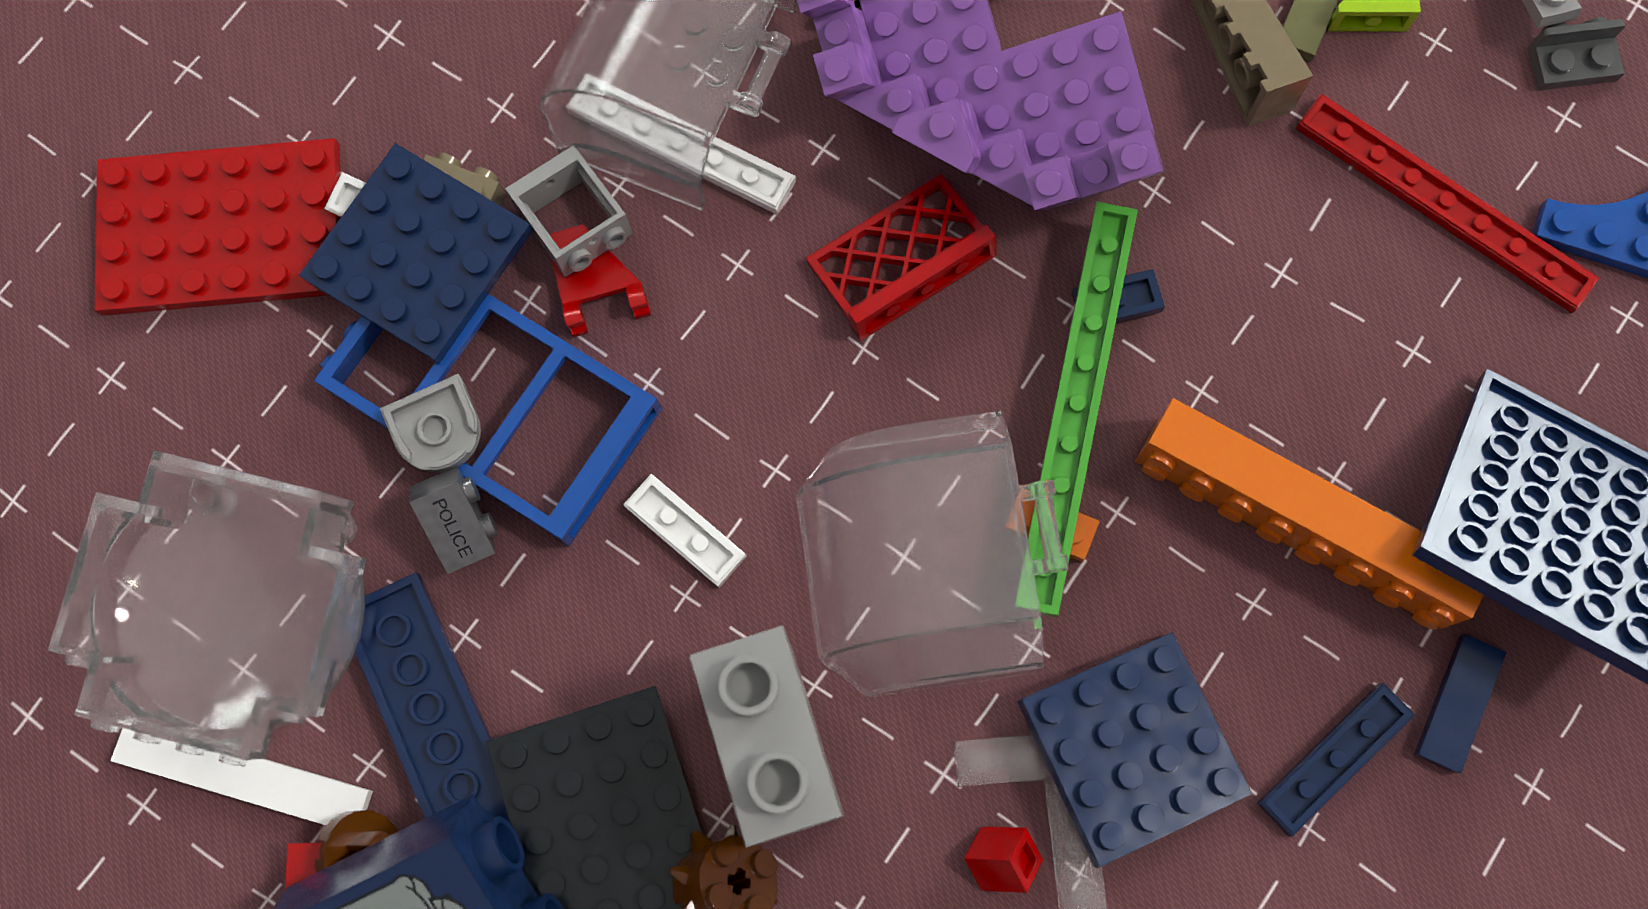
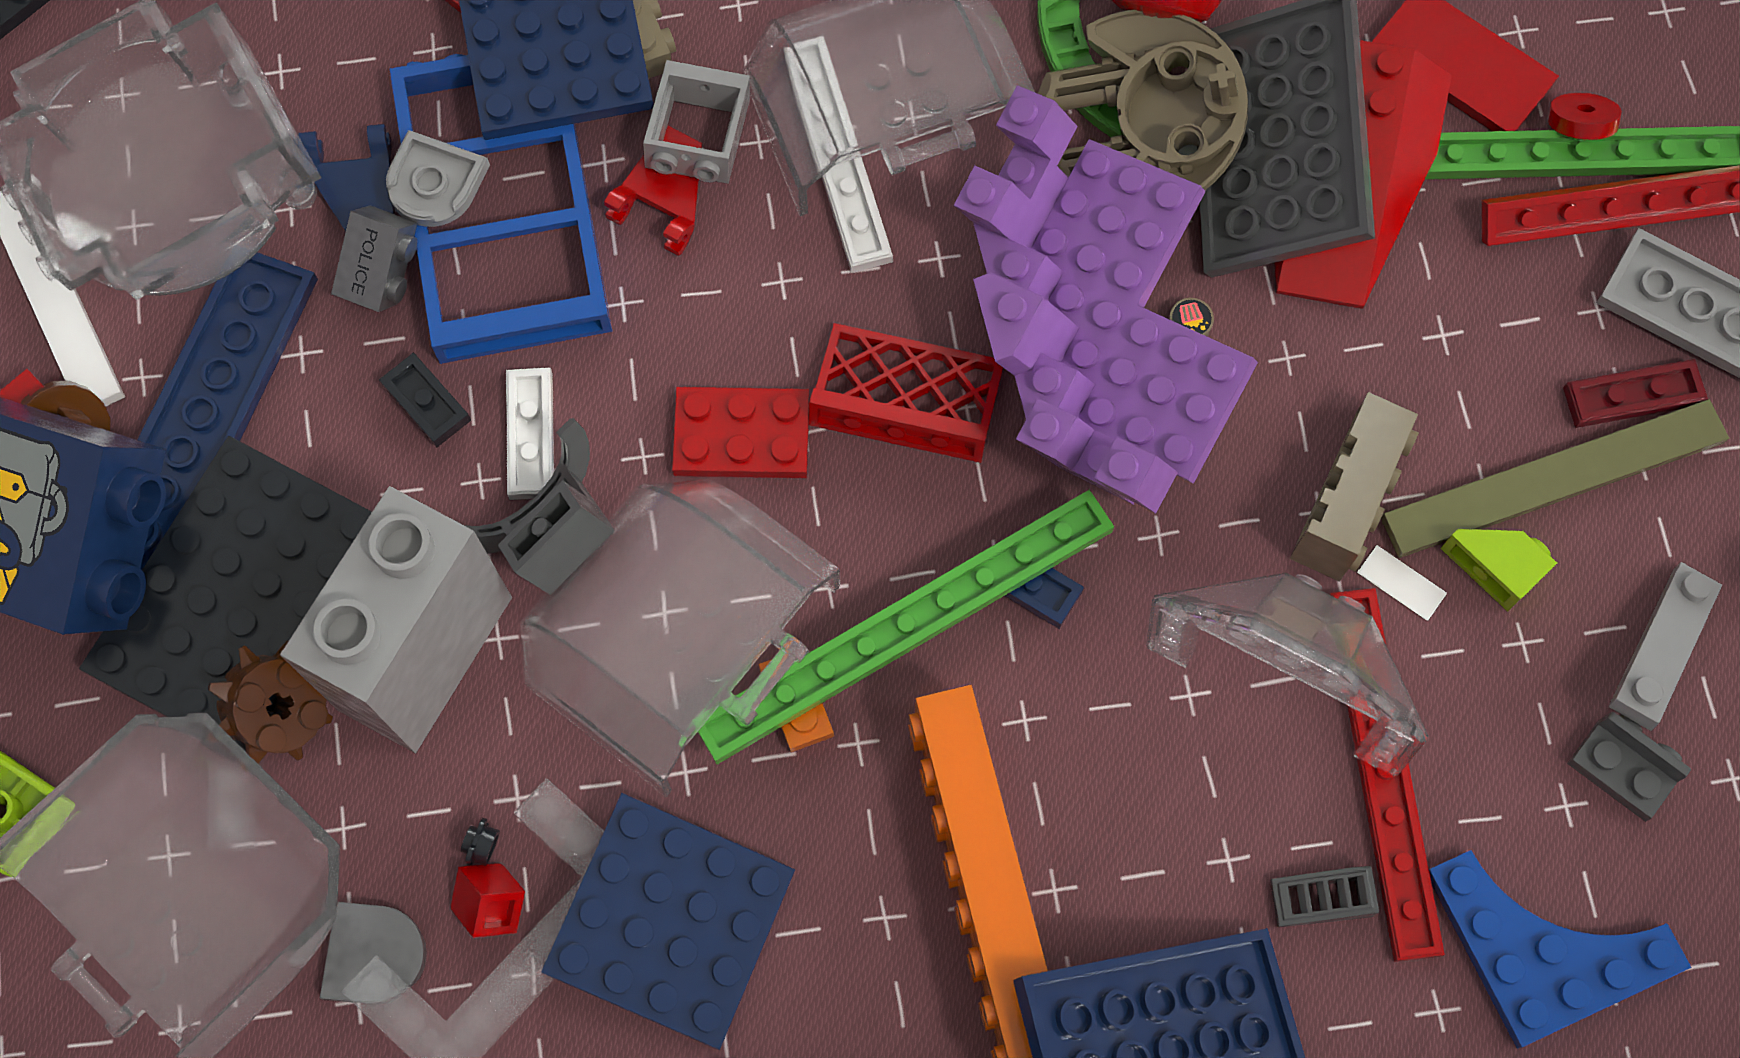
camera: 40 degrees right, 5 degrees down
none -> dark blue flag [298,124,395,231]
none -> black plate [379,352,471,448]
none -> black plate [461,818,500,866]
none -> dark grey piece [465,418,615,595]
none -> red plate [672,387,810,478]
none -> clear windscreen [1146,573,1429,777]
none -> tile [1169,298,1214,336]
none -> dark grey slope [1270,866,1379,927]
none -> white sticker [1357,545,1447,621]

